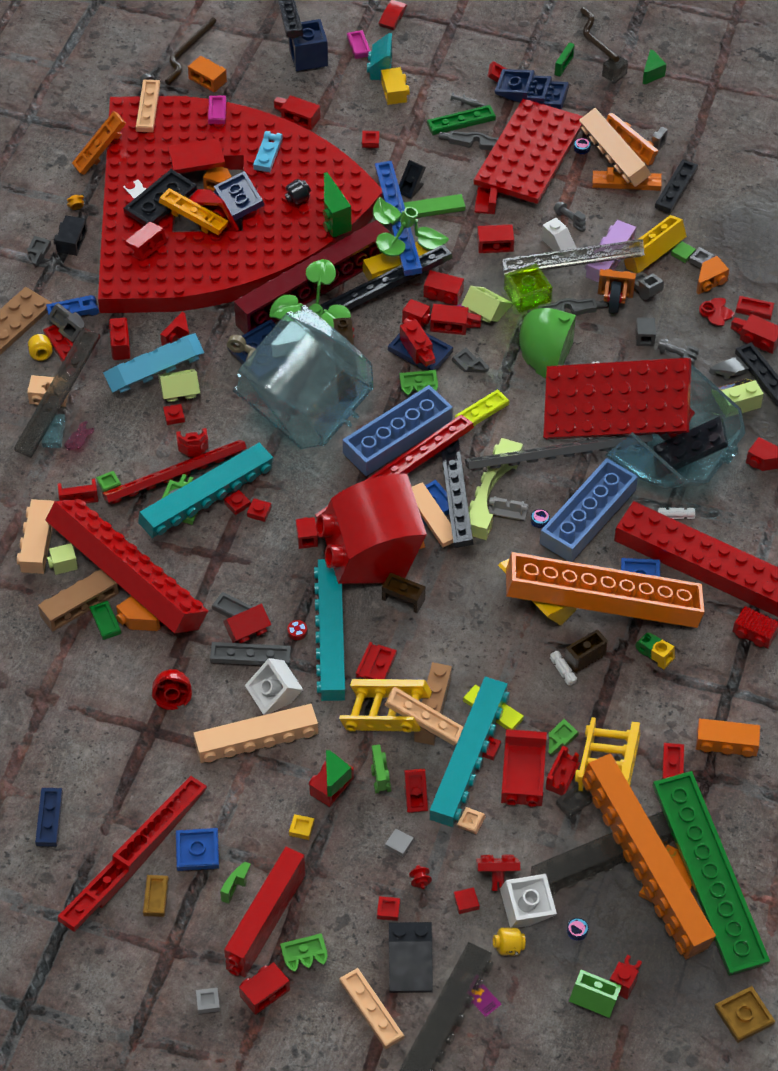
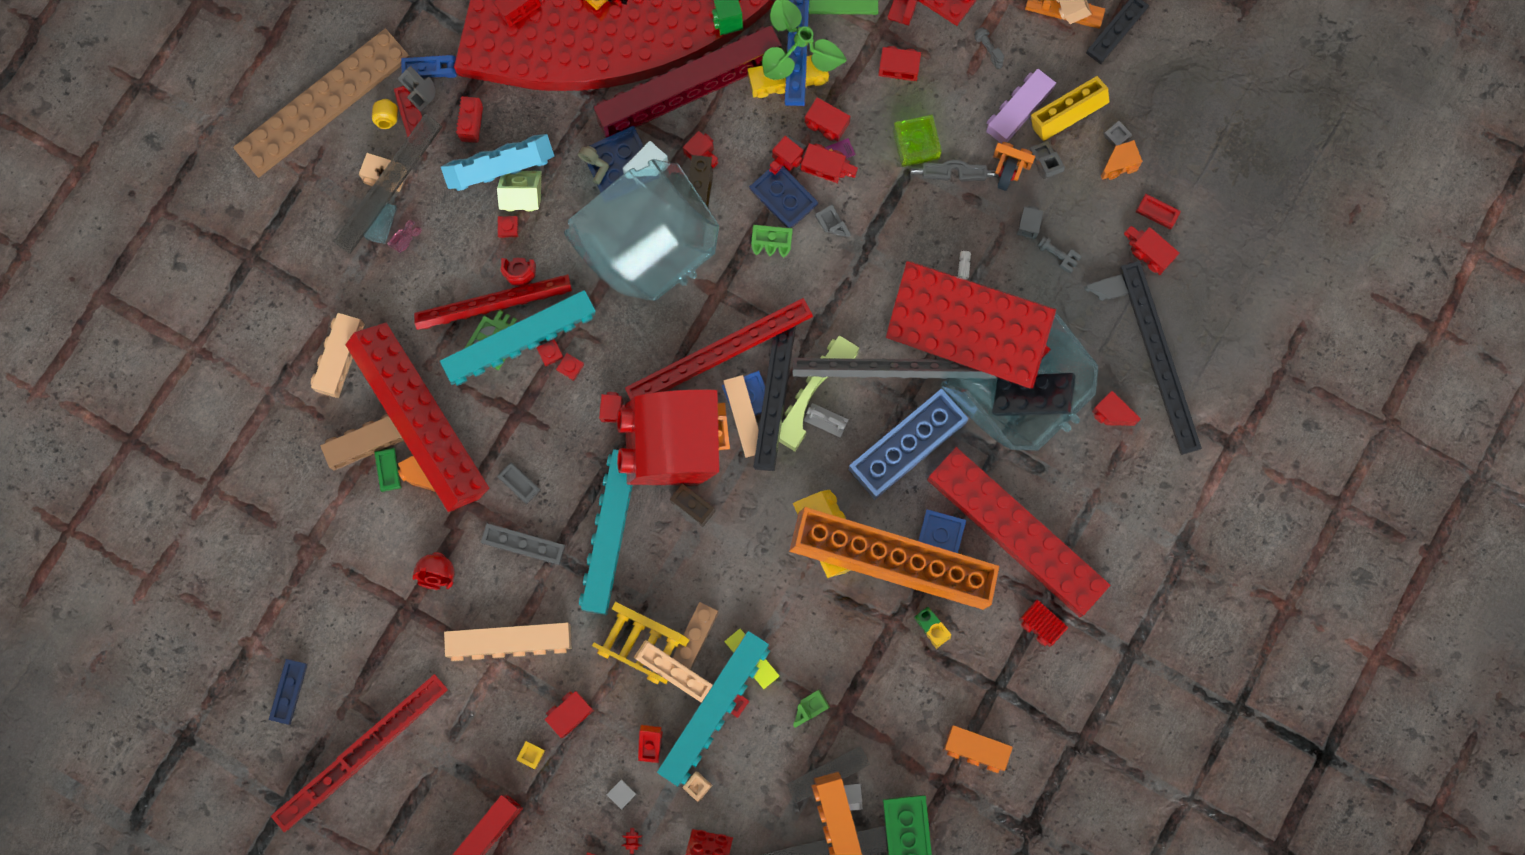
camera: 15 degrees right, 25 degrees up
yellowish green brick [47,543,78,575] -> none
red hinge [57,478,98,504] -> none
bright green tile [96,471,121,492] -> none
pearl gold tile [143,875,169,917] -> none
red slope [160,312,189,346] -> none
blue plate [176,828,219,871] -> none
bright green slope [220,862,251,904] -> none
red brick [223,603,271,643] -> none
white slope [245,658,303,715] -> none
bright green plant [269,259,351,330] -> none
red tile [287,620,307,640] -> none
black plate [320,244,453,310] -> none
green slope [326,750,352,797] -> none
medium blue brick [343,385,453,476] -> none
red plate [356,642,397,679] -> none
bright green plate [371,745,391,794] -> none
red hinge [400,319,435,366] -> none
neon yellow tile [455,389,509,426] -> none
yellowish green slope [462,286,513,323] -> none
red panel [501,729,547,807] -> none
clear smoke plate [503,239,645,276] -> none
bright green brick [519,308,576,378] -> none
tile [531,509,550,528] -> none
white slope [541,218,577,260] -> none
red hinge [546,746,580,796] -> none
white axle [550,651,577,686] -> none
dark brown brick [564,629,608,673] -> none
yellow fence [575,717,640,791] -> none
white axle [658,508,695,519] -> none
red plate [662,743,684,779] -> none
bright green tile [671,241,696,263] -> none
red plate [699,298,735,326] -> none
yellowish green slope [712,379,763,418] -> none

